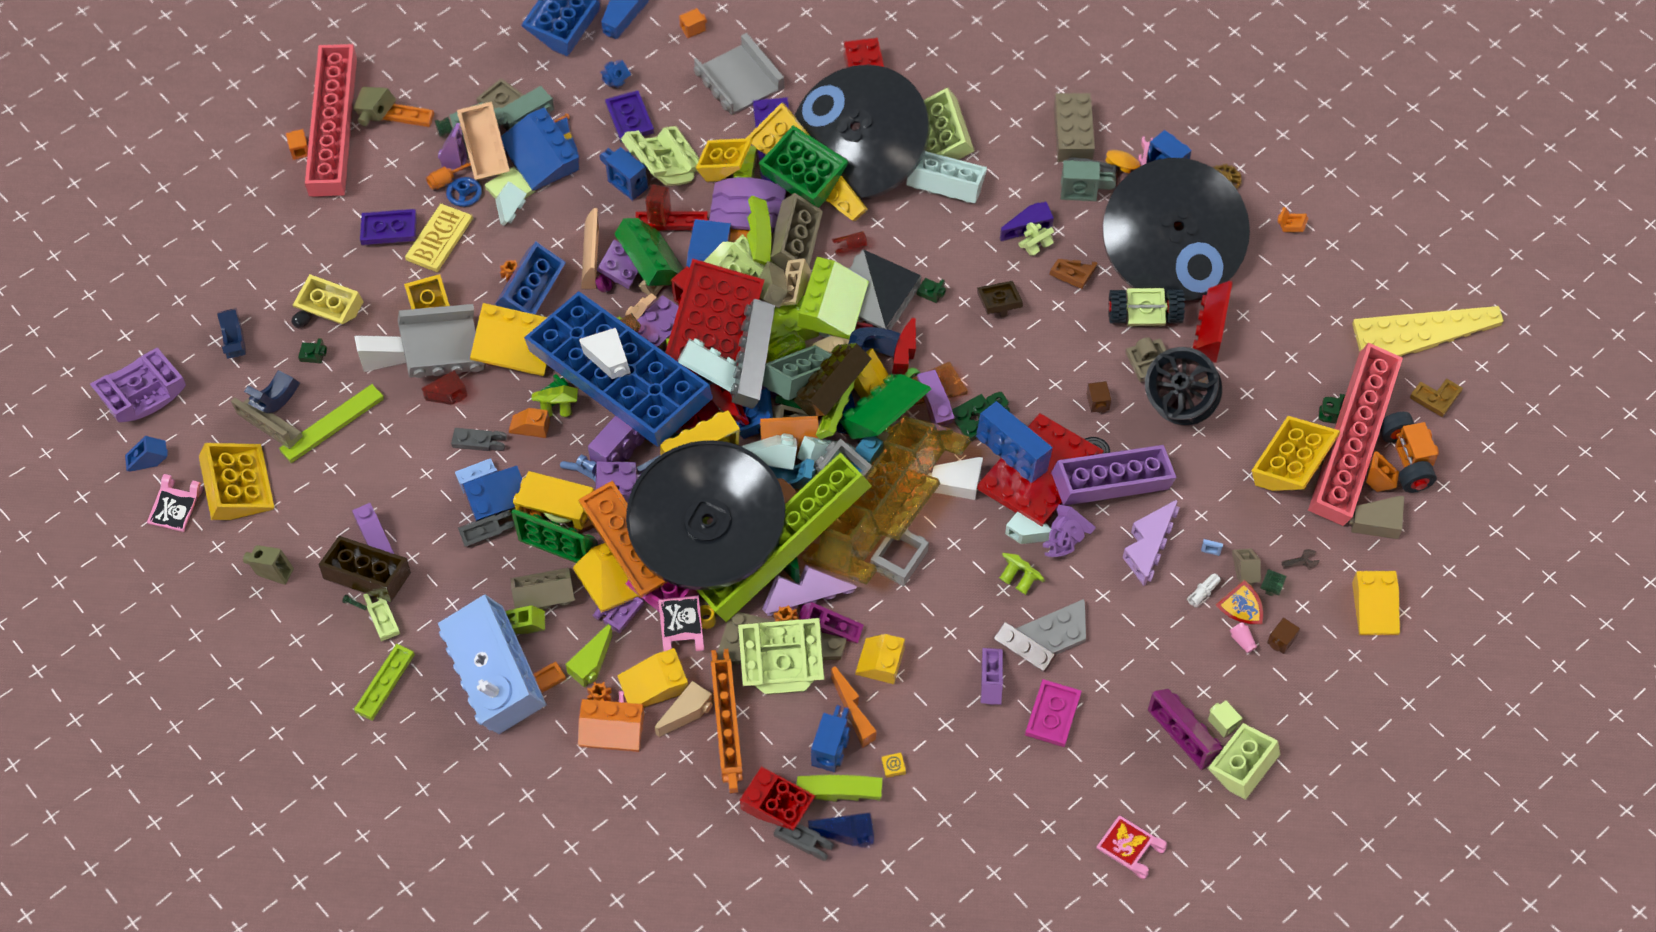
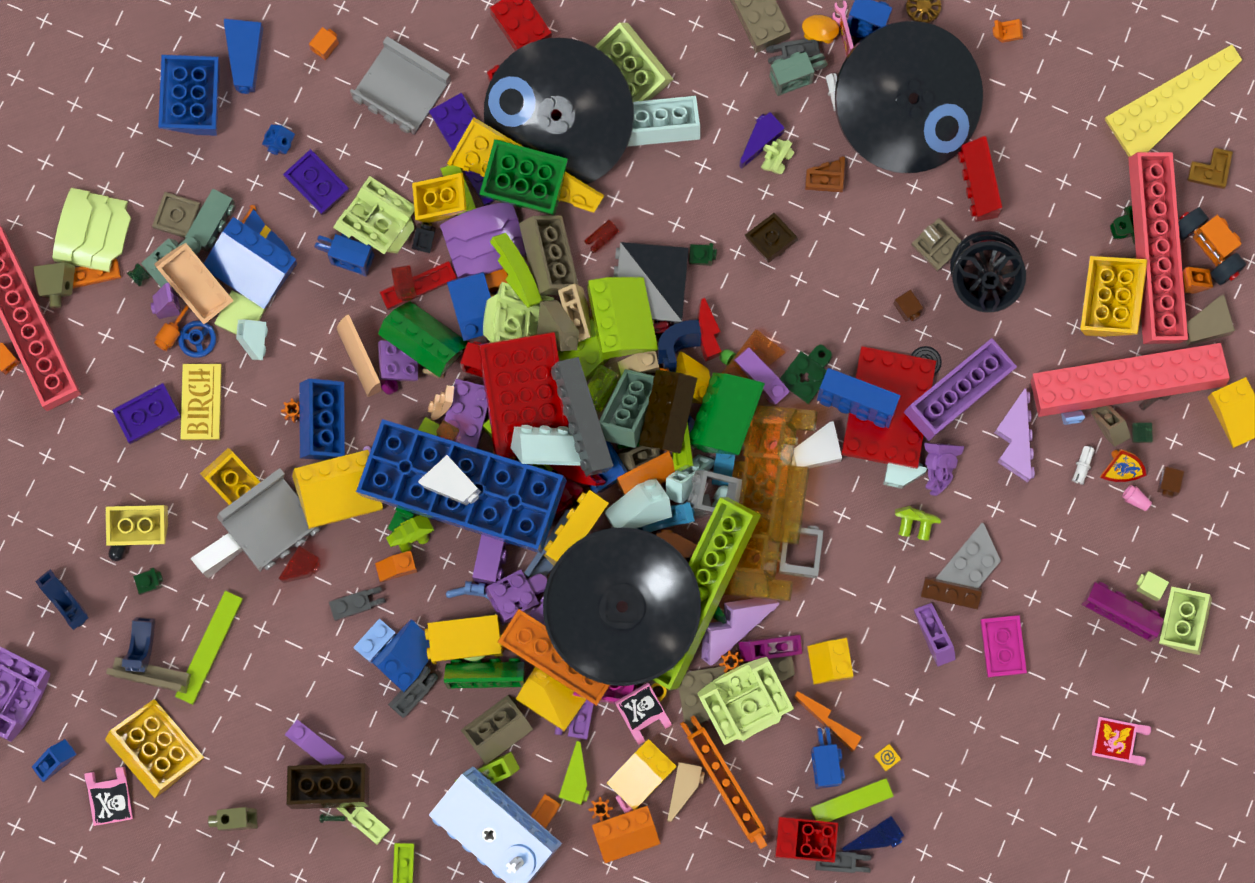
camera: 25 degrees left, 20 degrees up
plate [1108,288,1185,326] -> none
none -> yellowish green slope [52,188,131,272]
none -> black bracket [412,222,436,253]
none -> coral brick [1031,343,1230,417]

